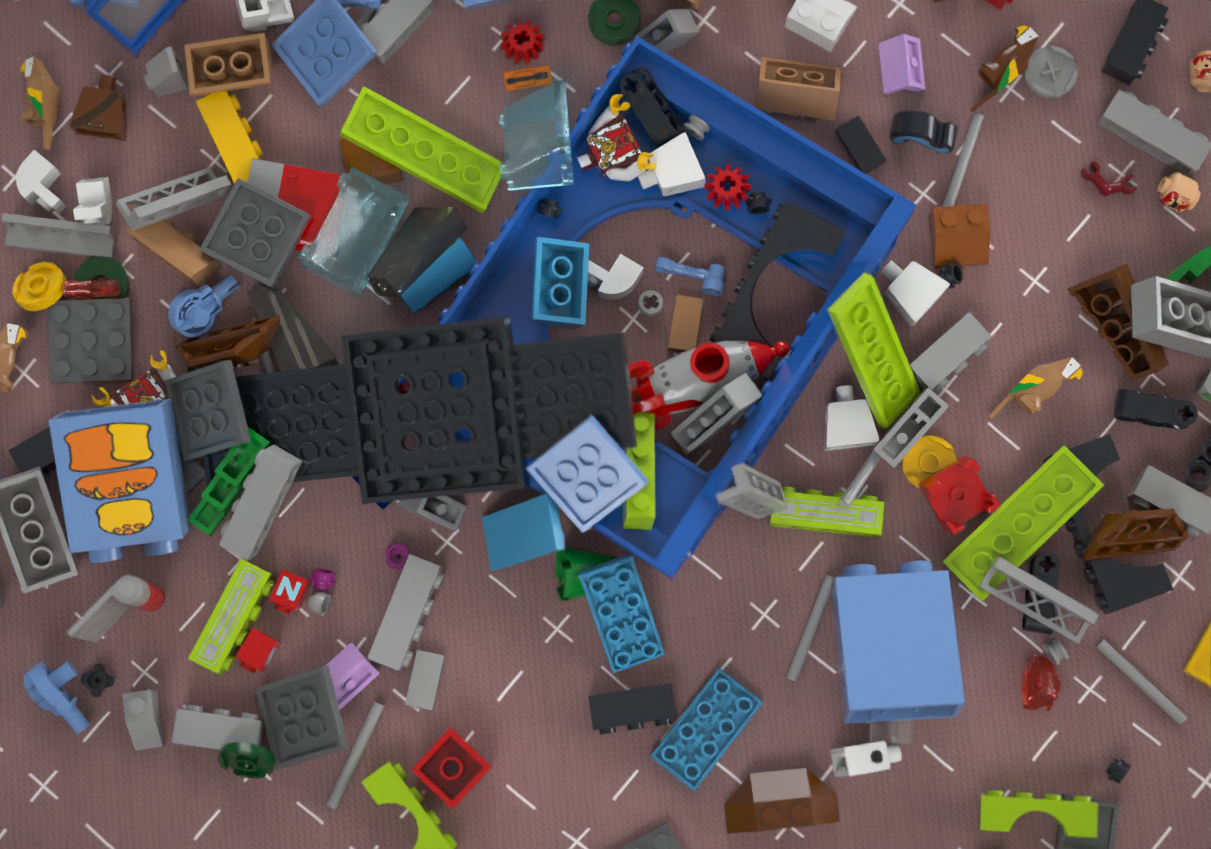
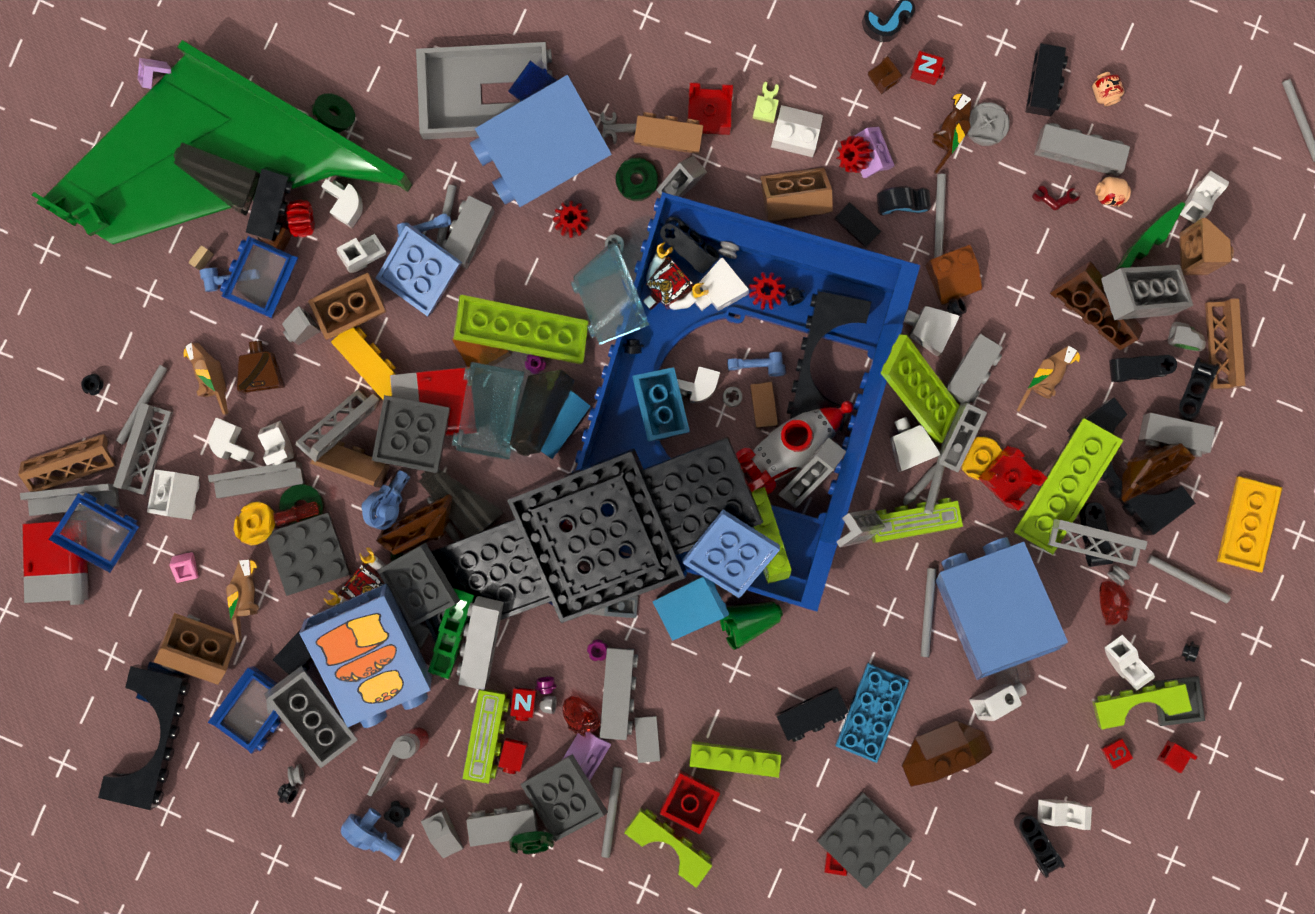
camera: 15 degrees left, 5 degrees up
orange sticker [503,65,553,91] -> none
dark azure tile [577,553,665,674] -> none
none -> magenta plate [525,354,546,374]
none -> clear red hat [562,696,601,737]
none -> light grey bush [605,234,624,256]
none -> lime brick [689,741,781,778]
none -> red gear [836,136,874,173]
none -> light grey piece [903,465,936,506]
none -> white brick [1105,635,1155,690]

